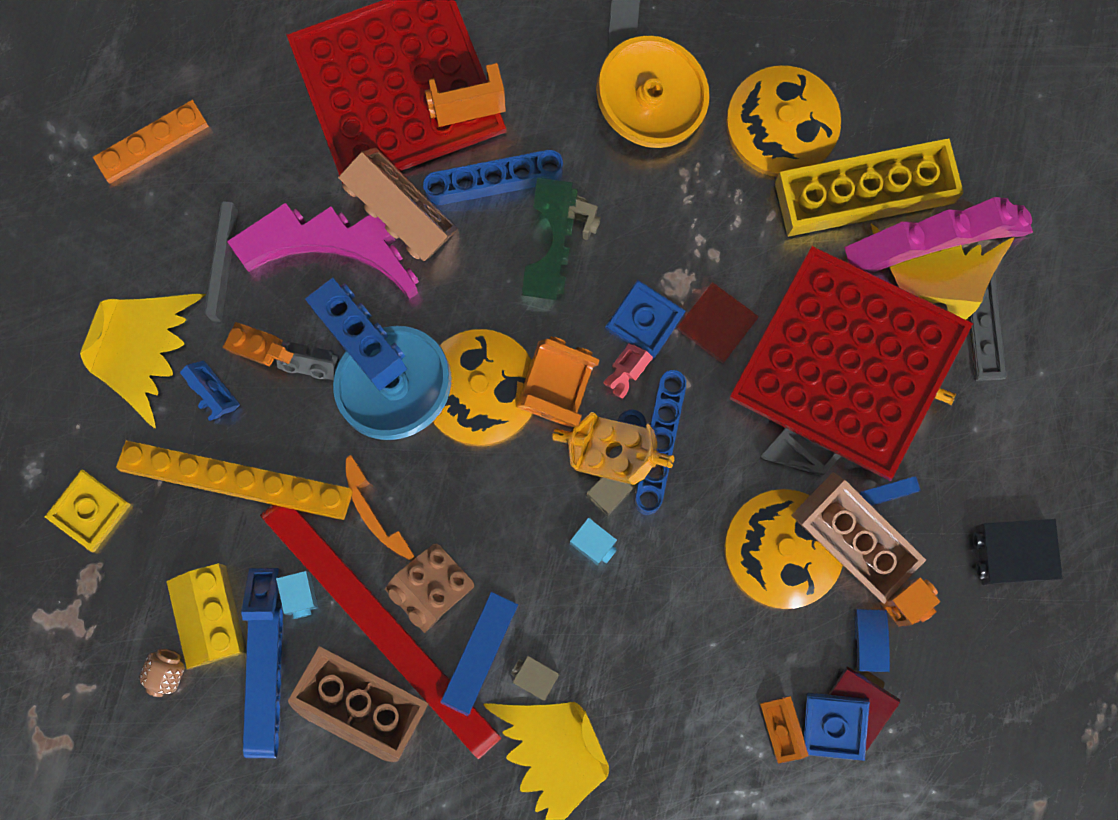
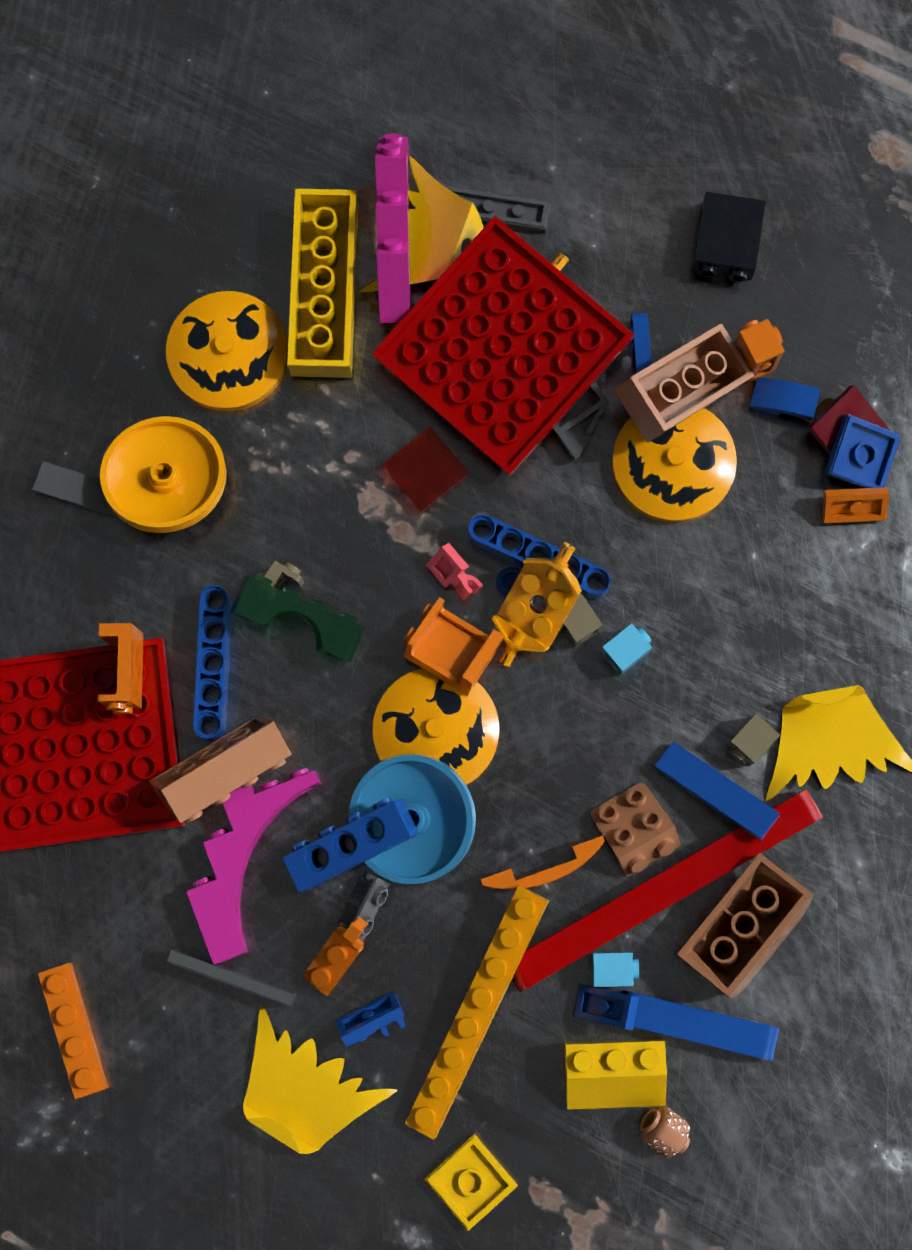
camera: 70 degrees left, 0 degrees up
blue tile [605,279,686,360] -> none

